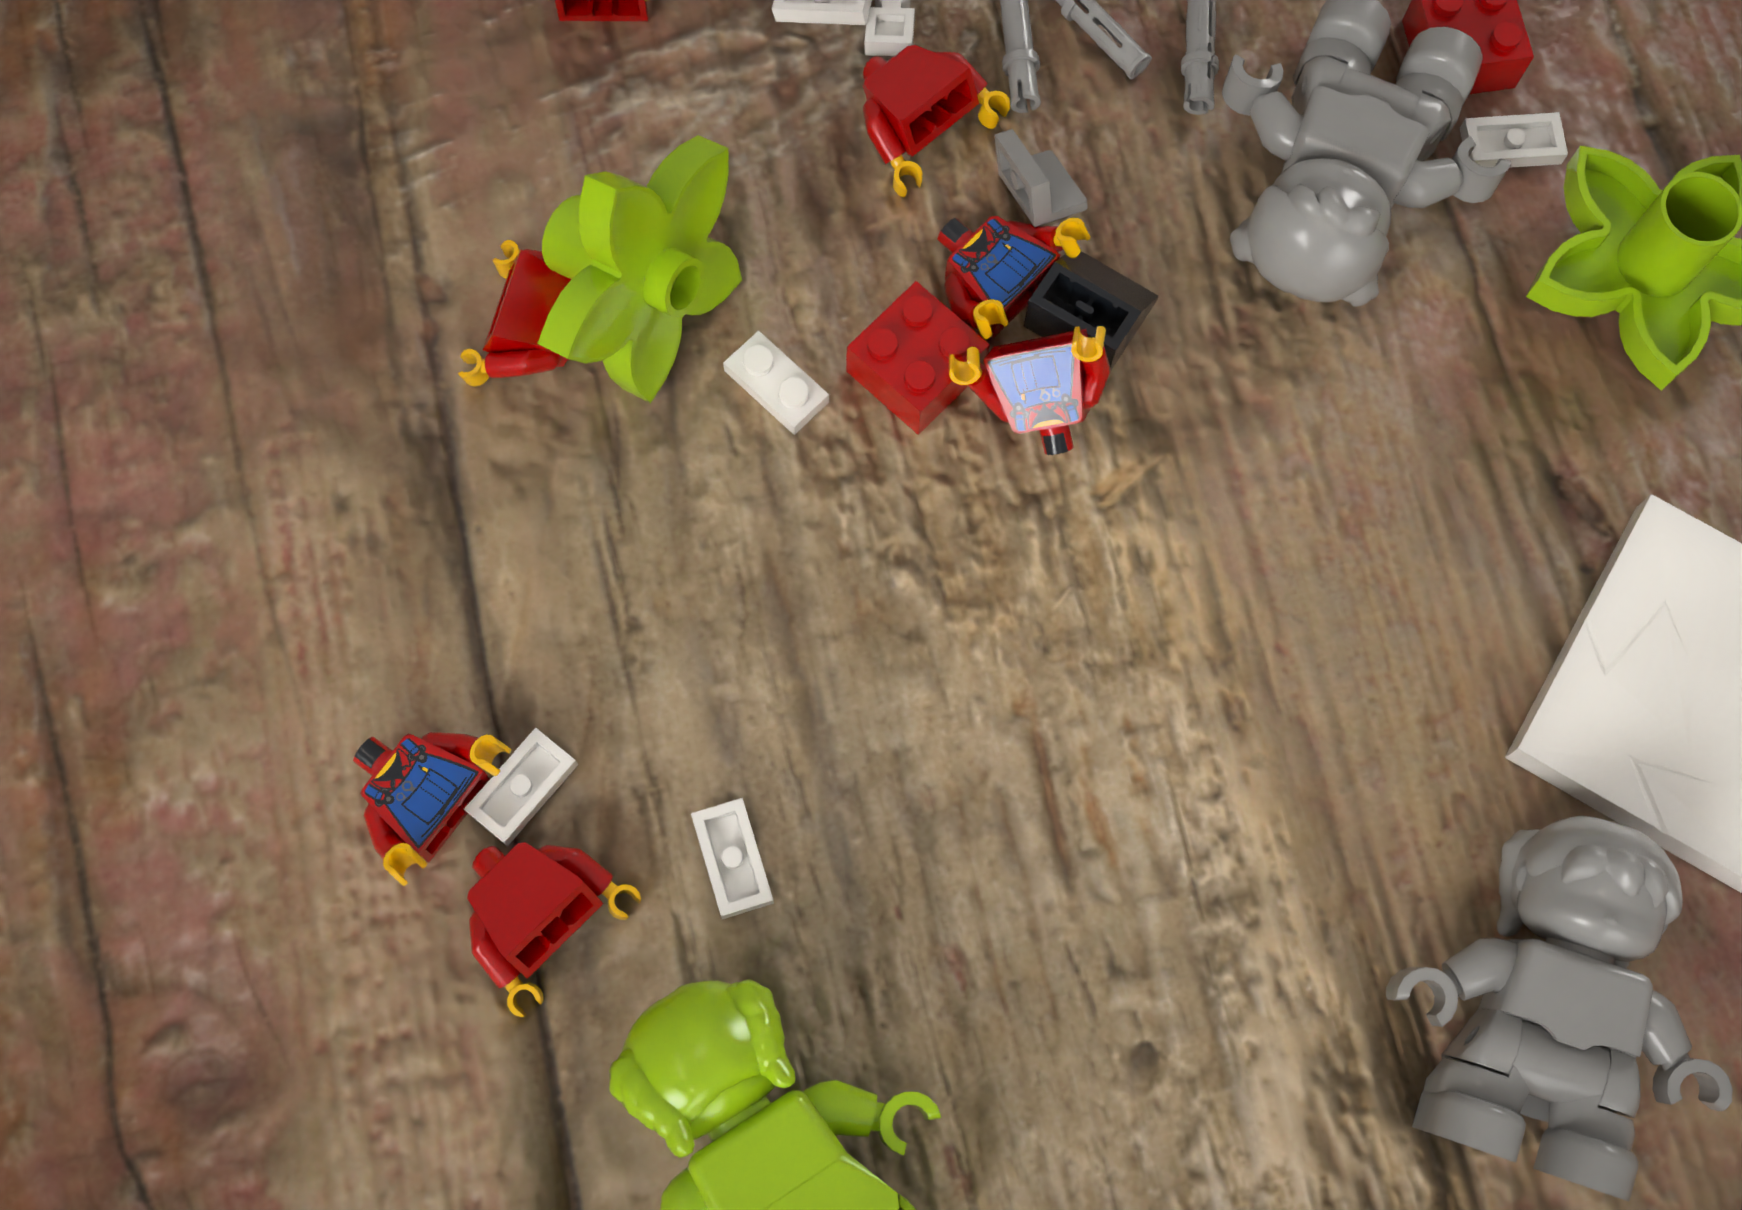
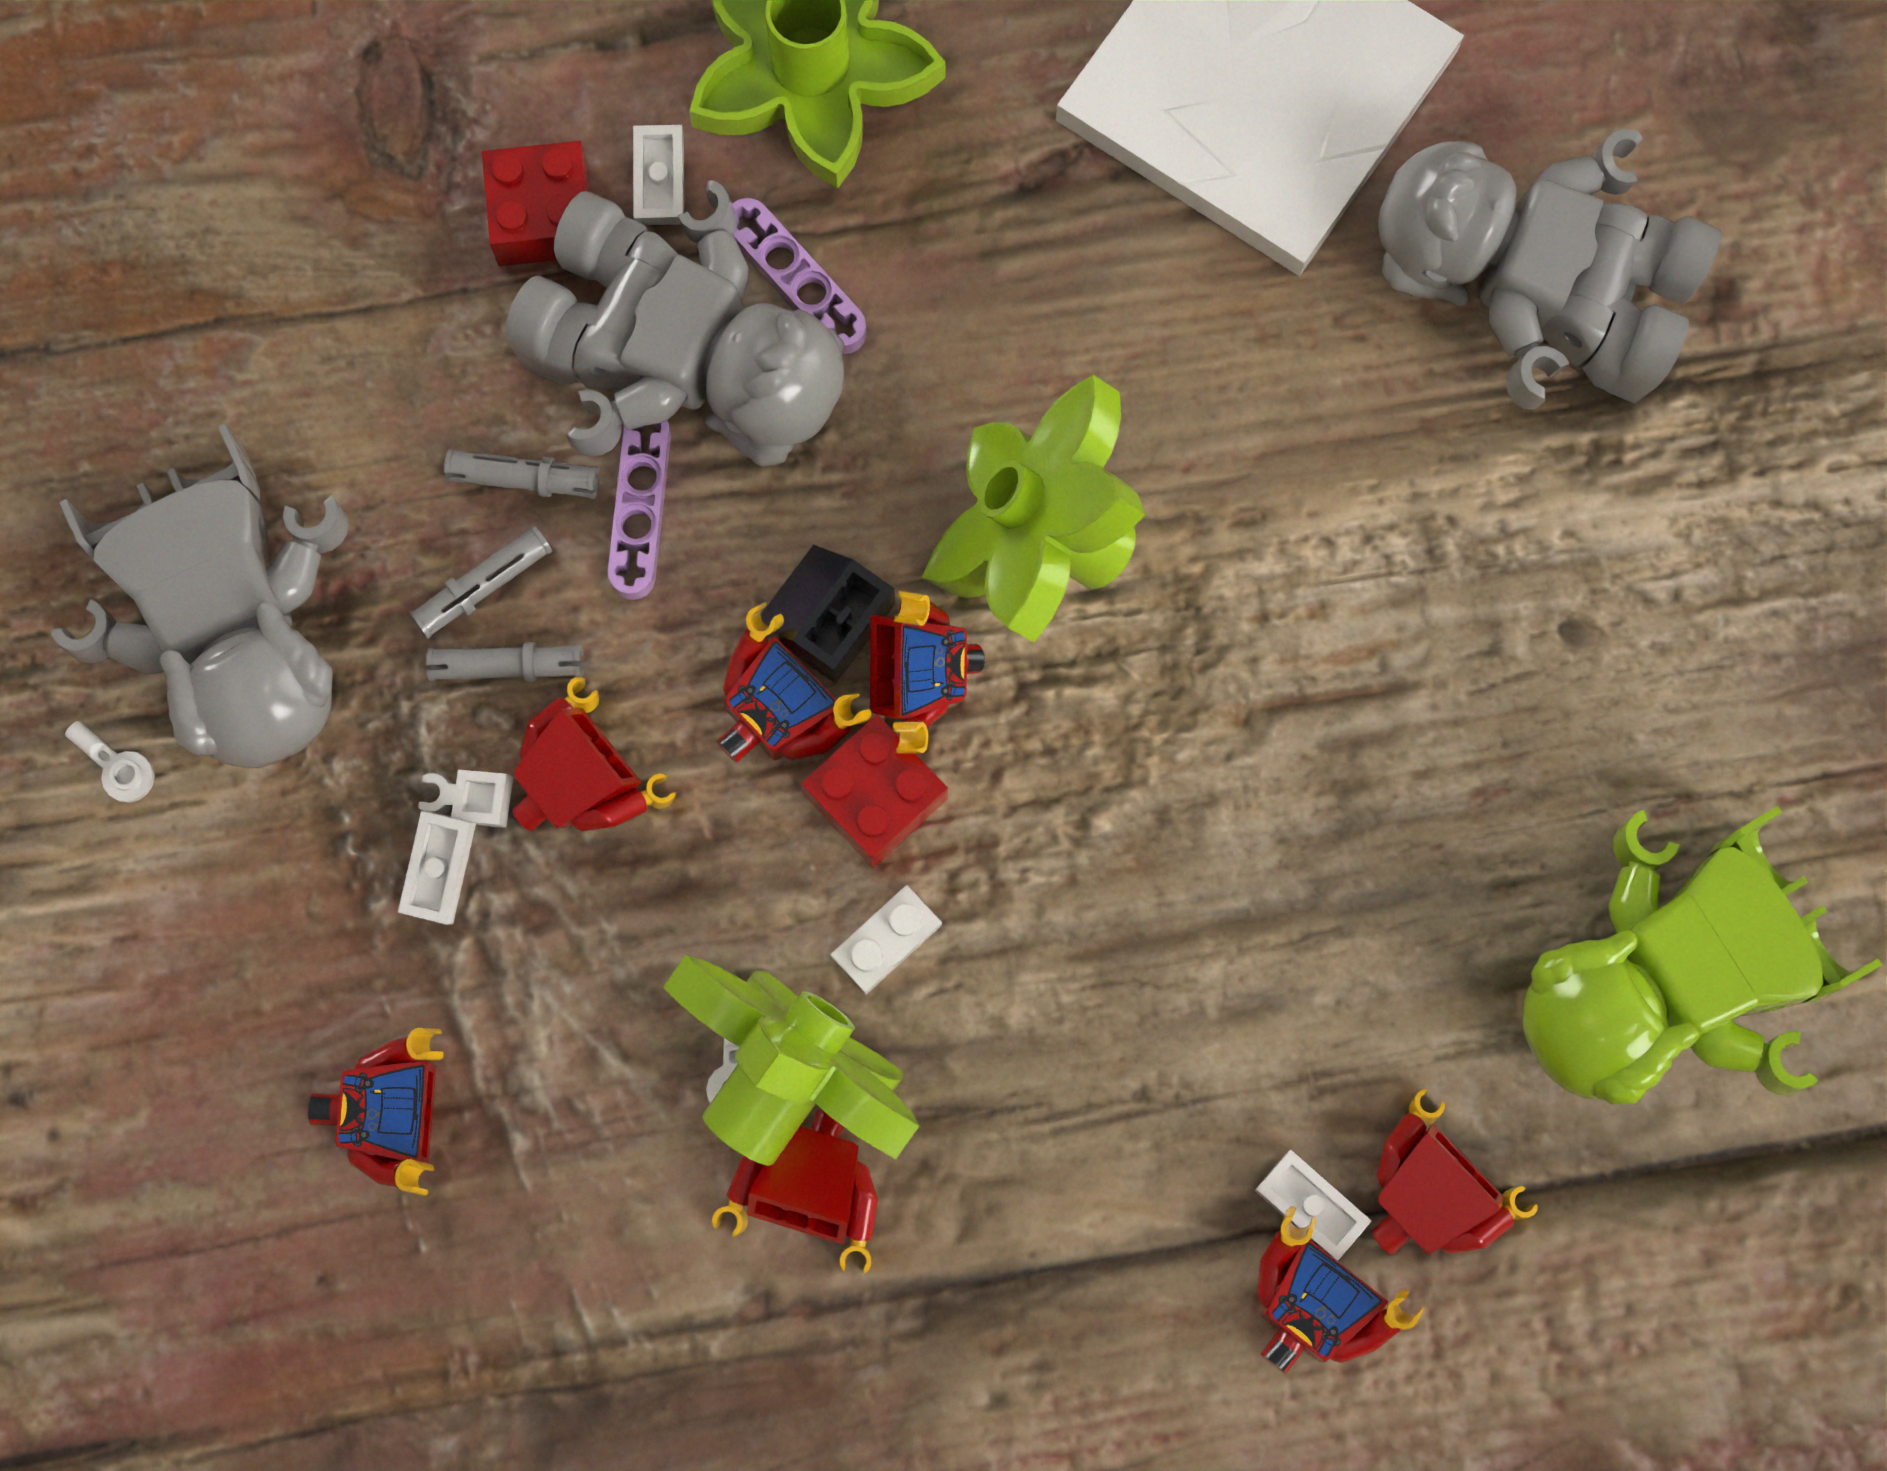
camera: 85 degrees left, 5 degrees up
white plate [691,798,774,919] -> none
light grey panel [994,129,1088,227] -> none
none -> lavender beam [608,420,671,600]
none -> lavender beam [732,198,867,354]
none -> lime plant [921,374,1146,643]

